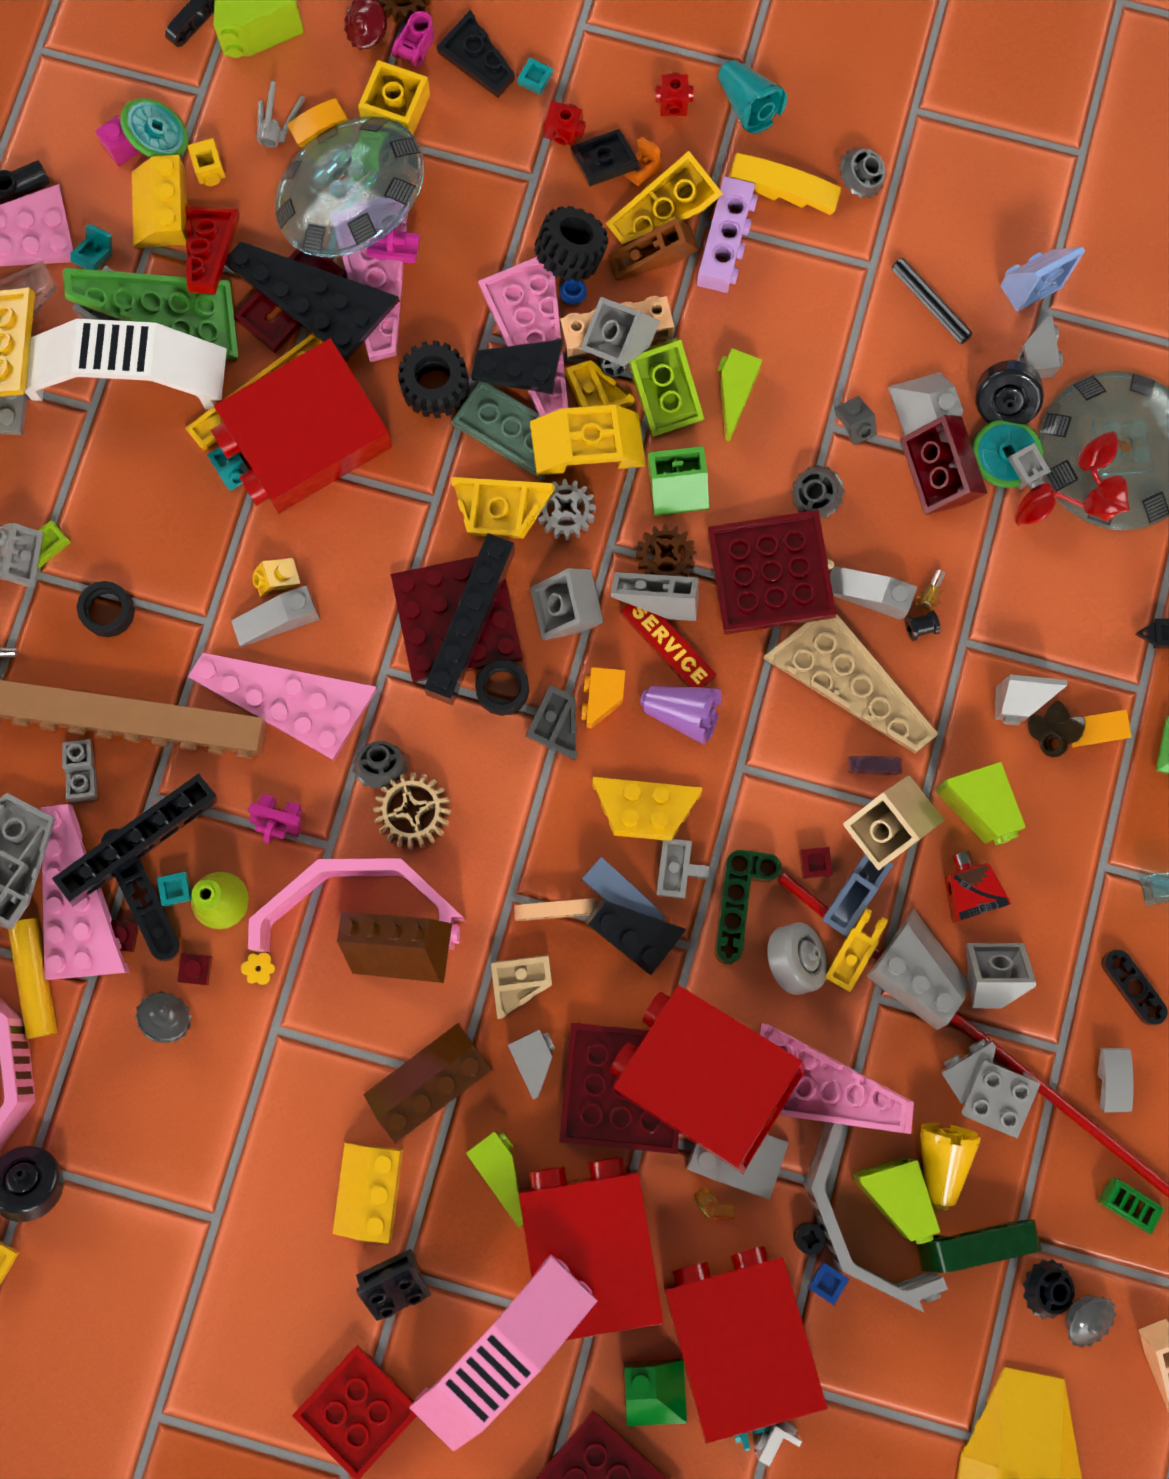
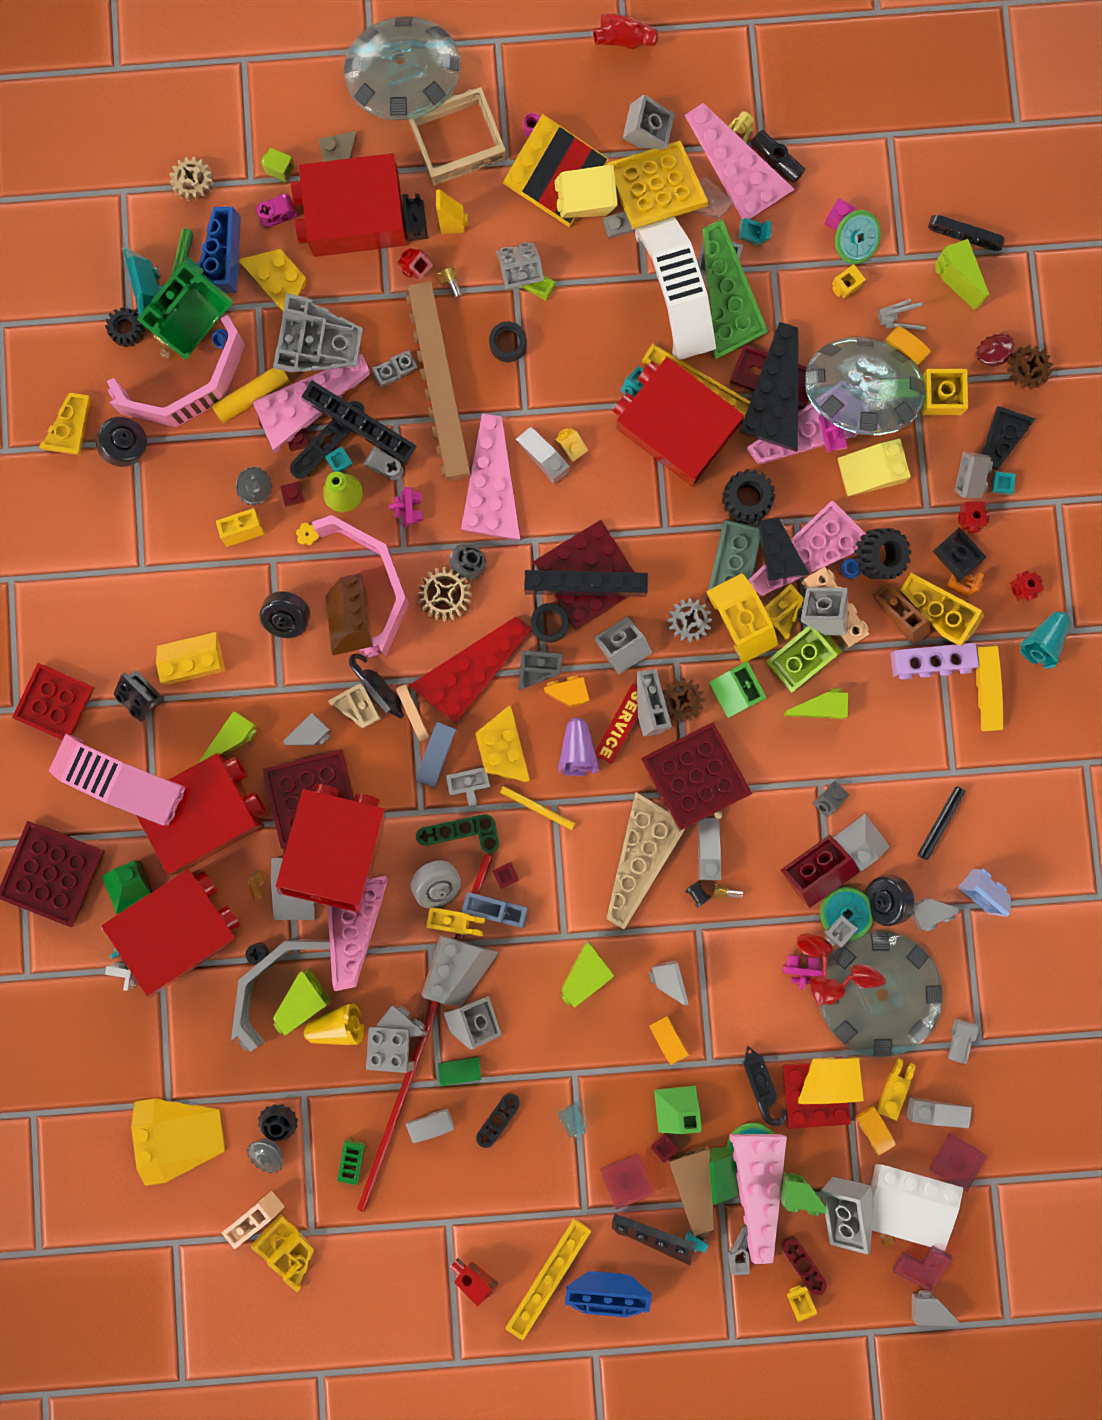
camera: 75 degrees right, 5 degrees up
yellow slope [132,155,187,248] -> none
red wing [185,206,240,294] -> none
reddish brown slope [363,1023,492,1144] -> none
dark pink piece [392,11,435,68] -> none
yellow wing [451,477,555,539] -> none
black wing [585,899,686,975] -> none
dark grey piece [791,465,845,518] -> none
blue plate [807,1261,849,1305] -> none
dark grey piece [839,147,886,198] -> none
tan slope [843,775,945,870] -> none
beam [848,756,902,775] -> none
dark green beam [917,1219,1041,1273] -> none
torso [945,851,1011,923] -> none
dark brown plate [1028,701,1086,757] -> none
none -> yellow hinge [216,508,265,547]
none -> black wheel [259,591,310,639]
none -> black plate [348,653,404,719]
none -> light grey piece [364,447,404,481]
none -> red wing [408,617,532,724]
none -> green slope [438,1057,482,1086]
none -> yellow bar [500,786,575,830]
none -> dark pink hips [782,955,823,990]
none -> light yellow slope [837,439,911,497]
none -> light grey slope [954,451,993,498]

